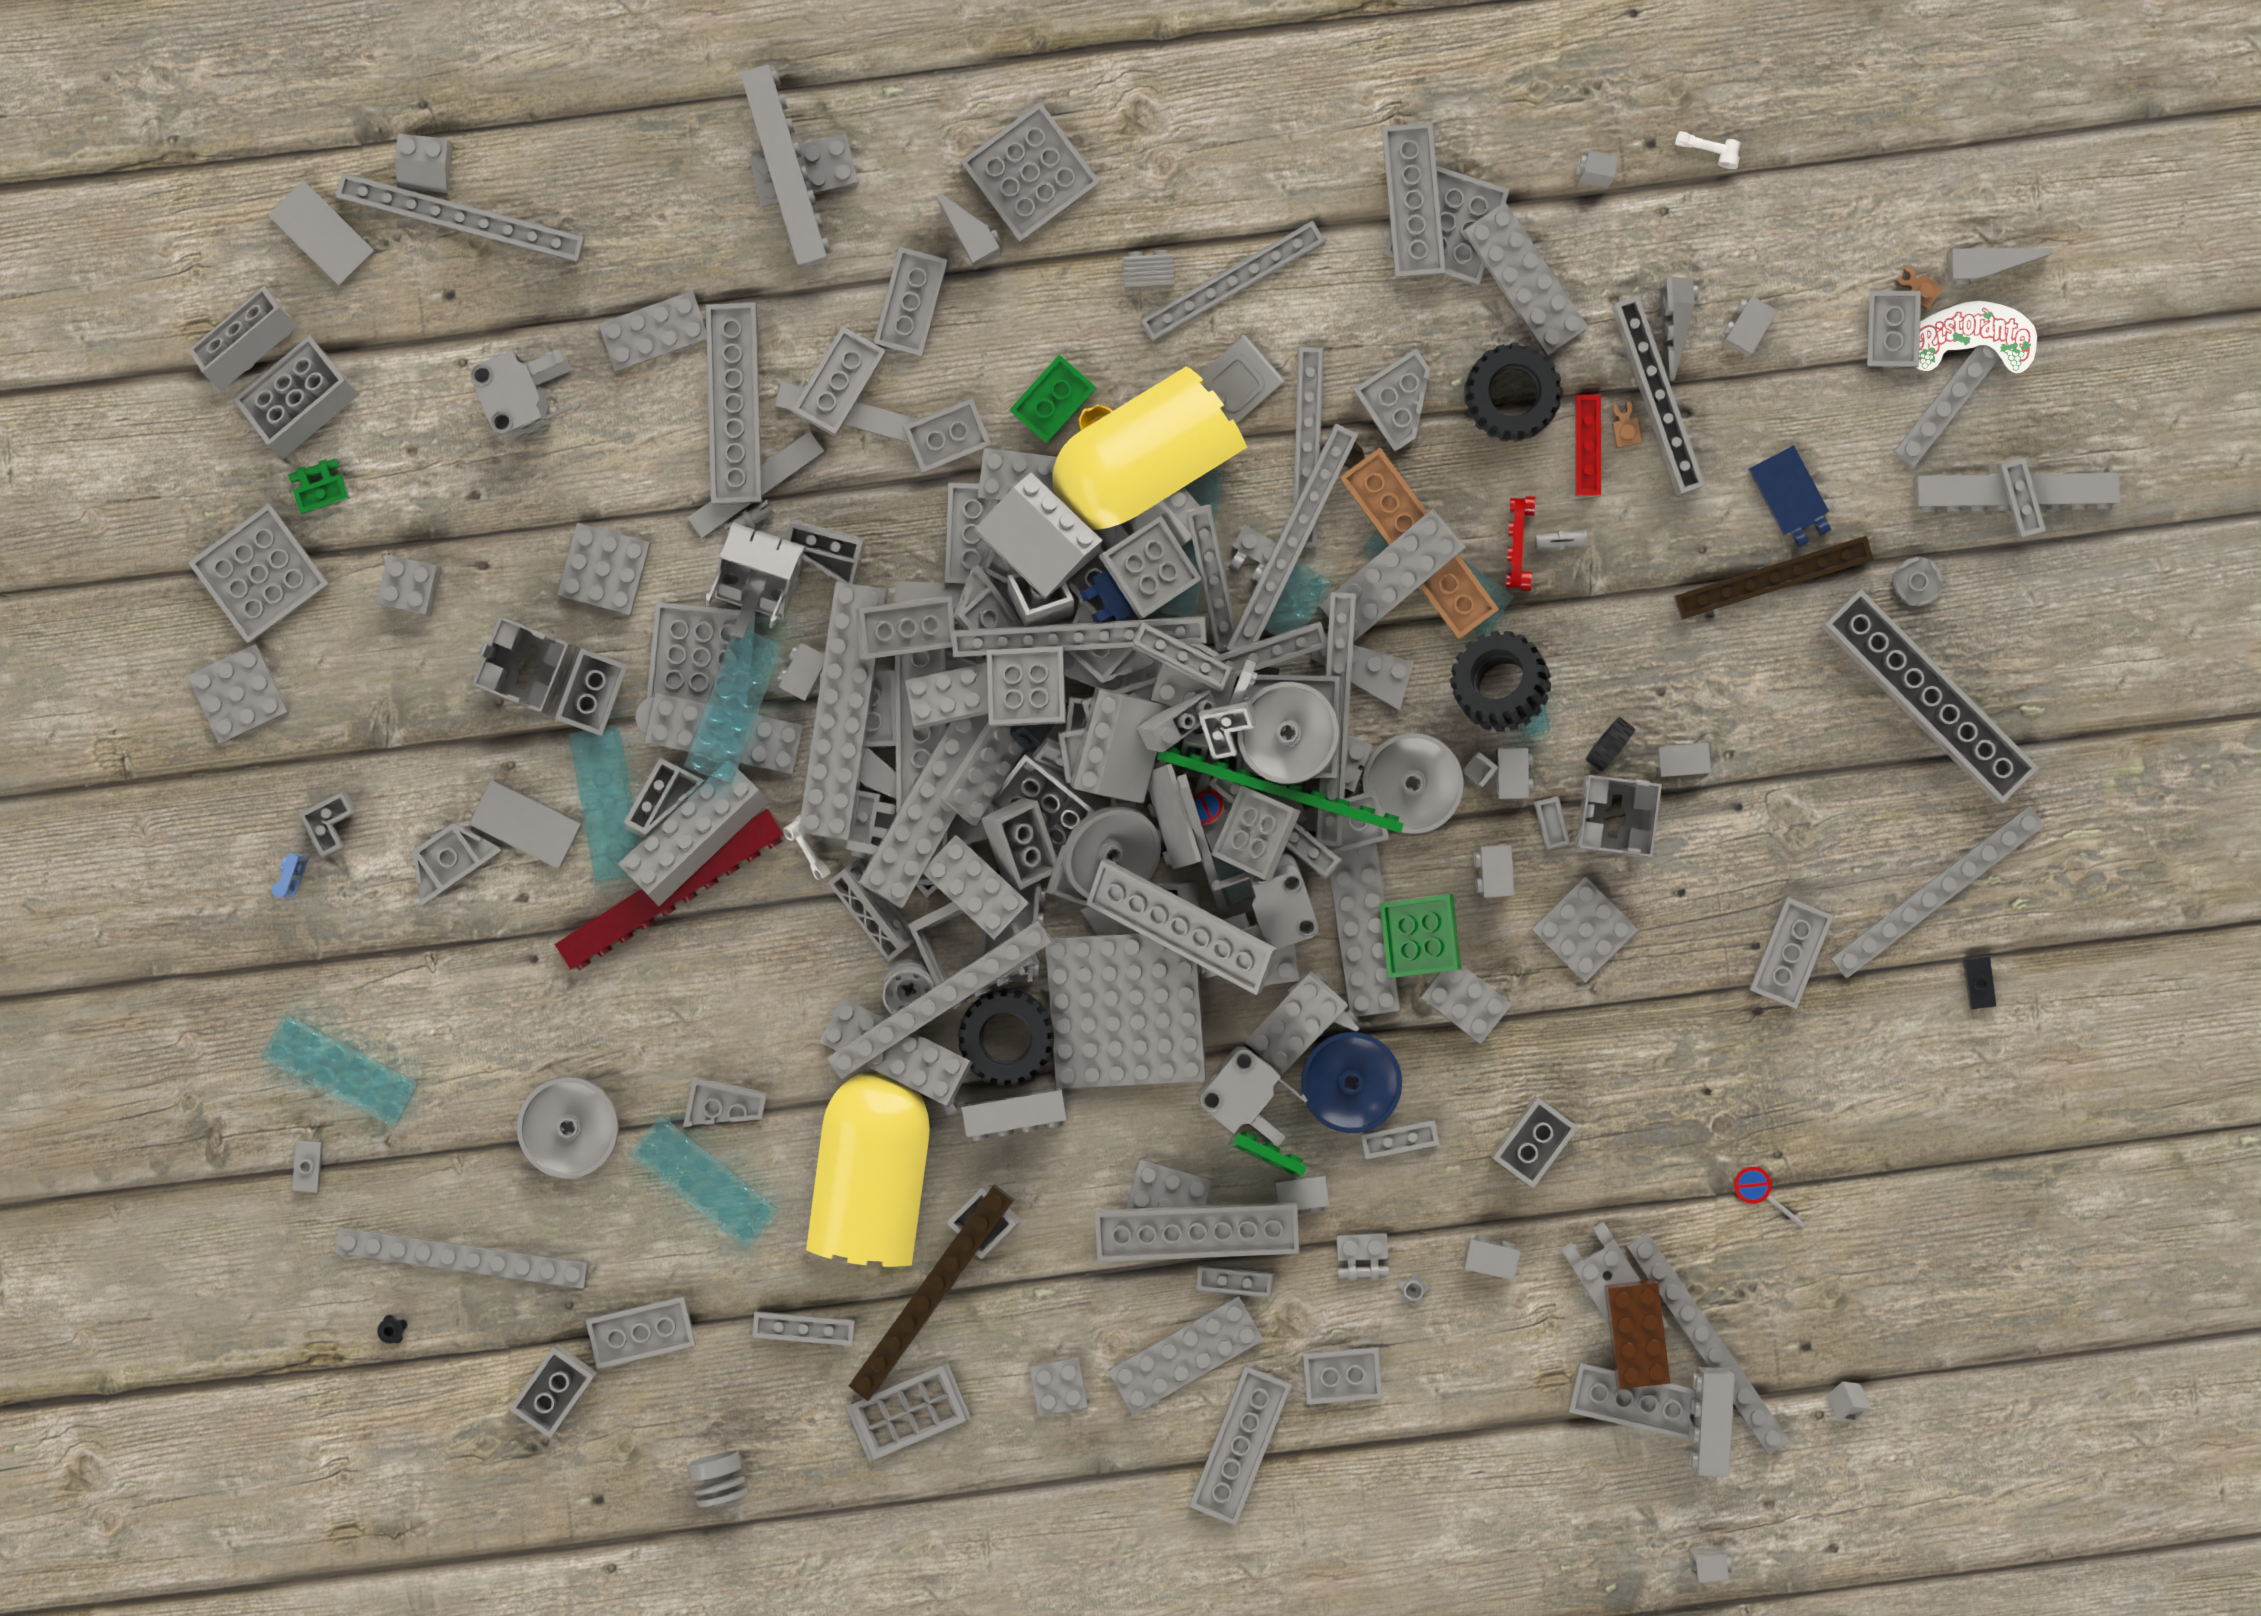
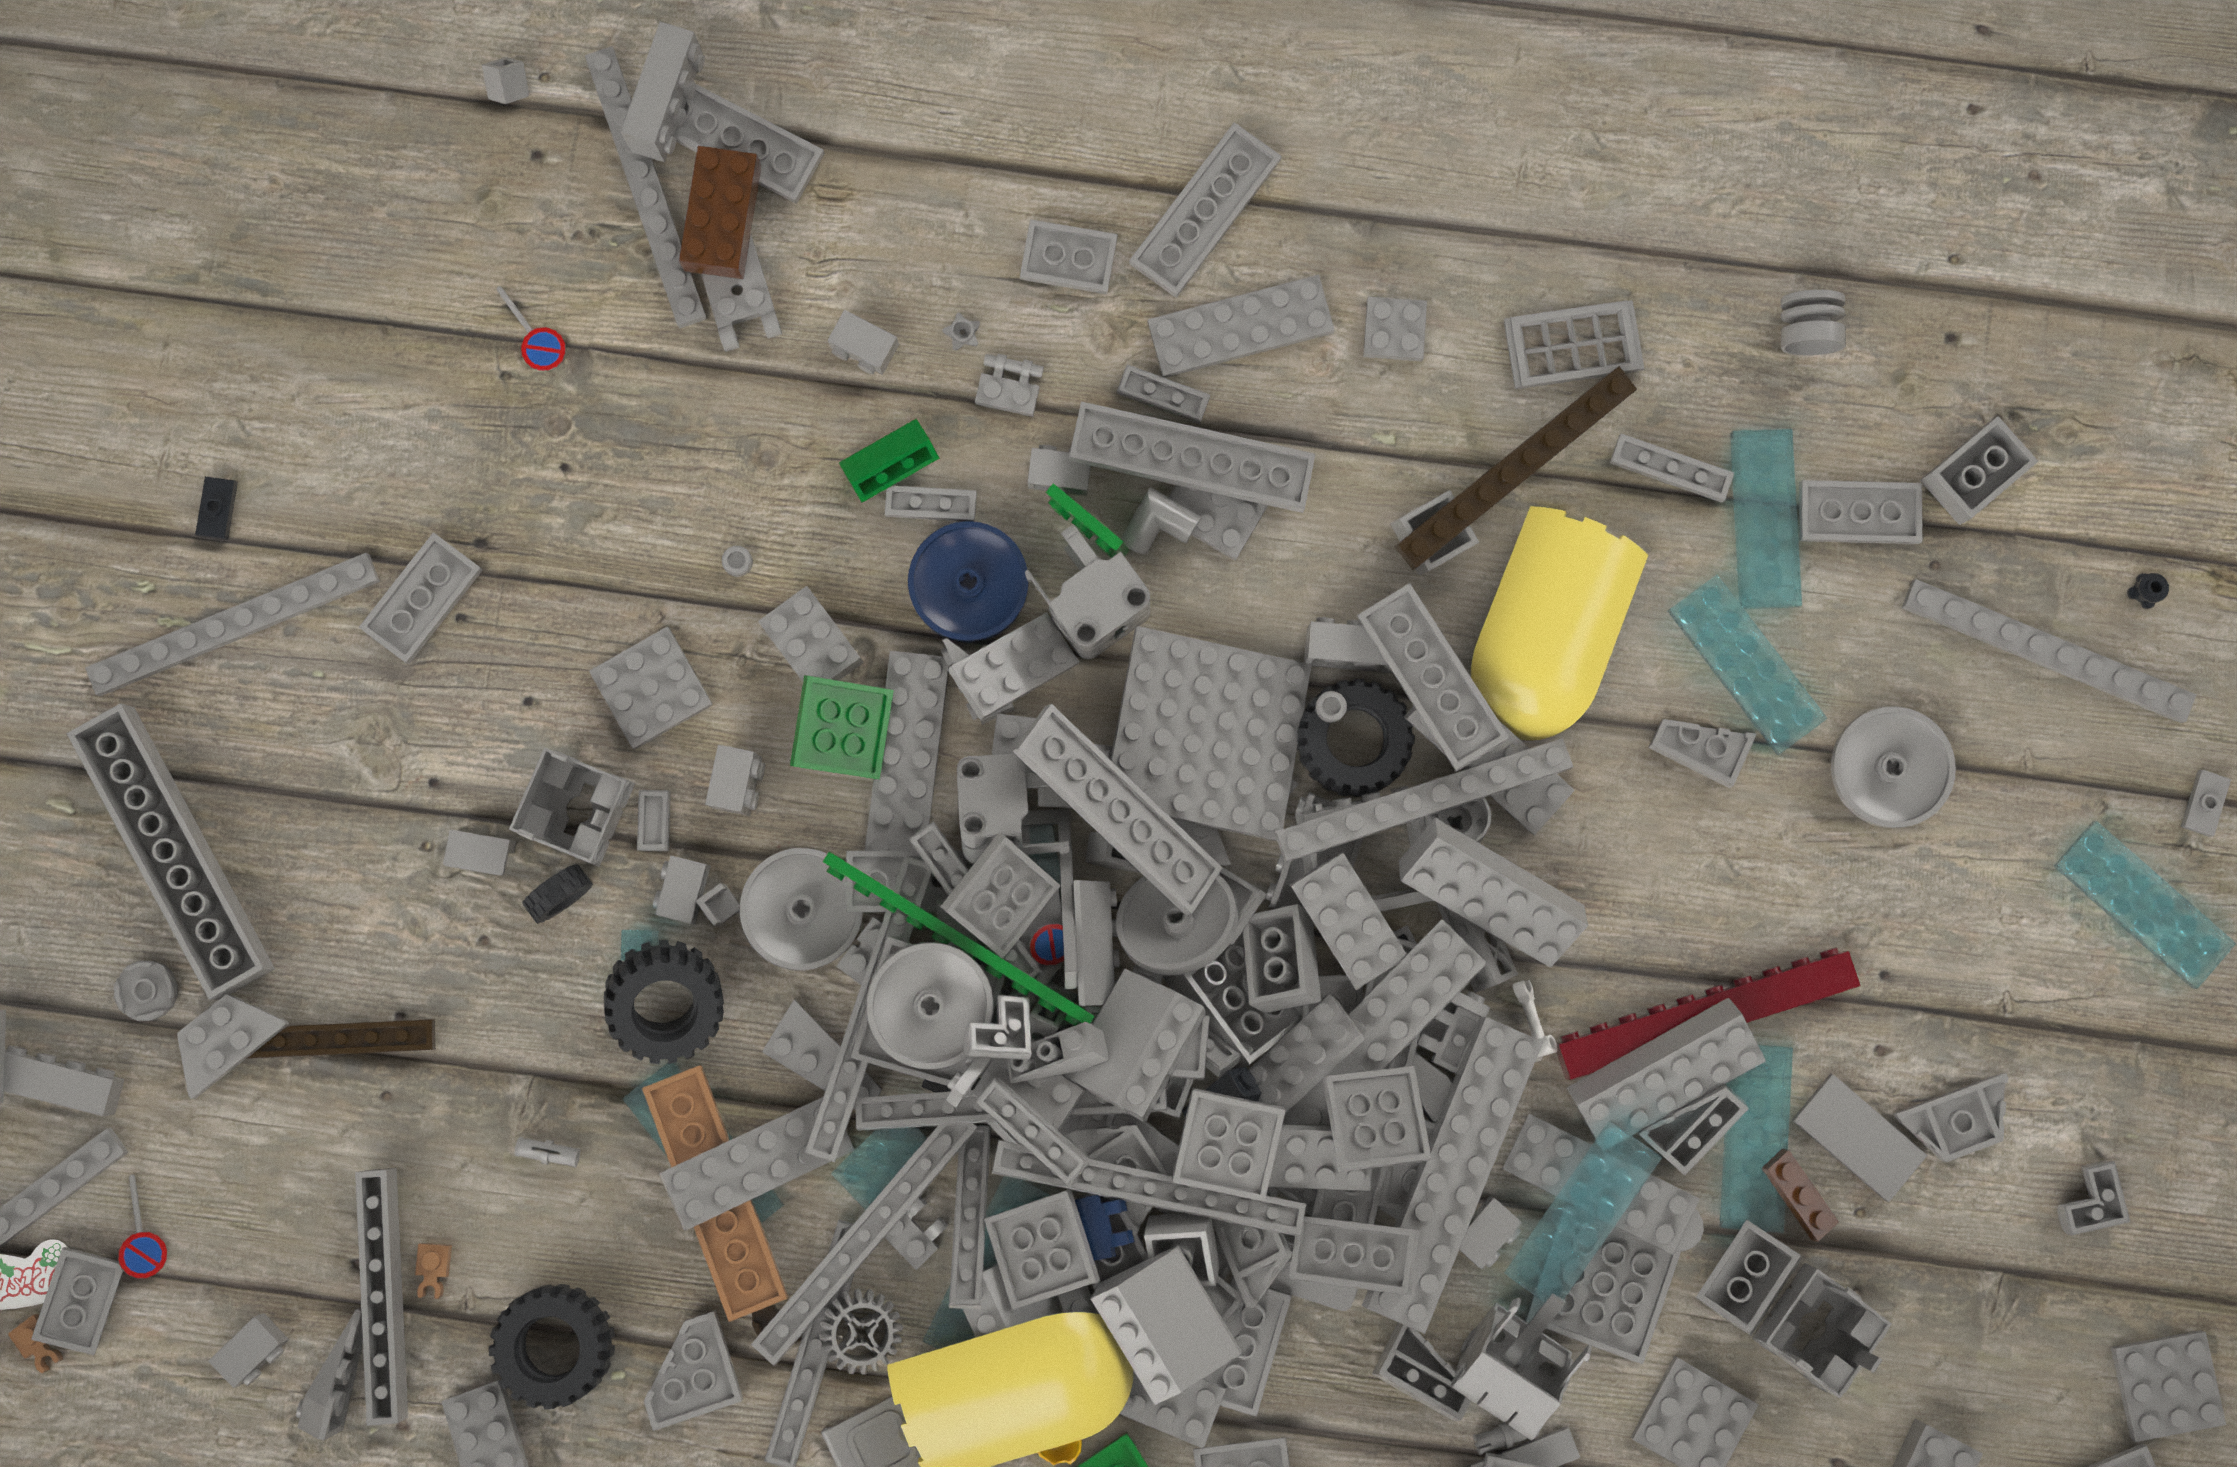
camera: 165 degrees left, 5 degrees down
medium blue plate [271,853,309,897] -> none
light grey brick [1490,1096,1579,1189] -> none
red plate [1506,496,1535,591] -> none
red plate [1575,395,1601,496] -> none
dark blue tile [1748,445,1832,547] -> none
none -> piece [118,1174,167,1278]
none -> light grey wing [177,994,289,1099]
none -> light grey tile [722,546,753,577]
none -> light grey gear [818,1289,903,1375]
none -> green brick [839,419,940,503]
none -> light grey brick [1121,487,1202,554]
none -> light grey tile [1315,691,1347,723]
none -> light grey plate [1322,1066,1432,1172]
none -> light grey plate [1357,583,1509,772]
none -> light grey brick [1399,818,1588,968]
none -> clear light blue plate [1730,429,1802,609]
none -> reddish brown plate [1761,1149,1839,1242]

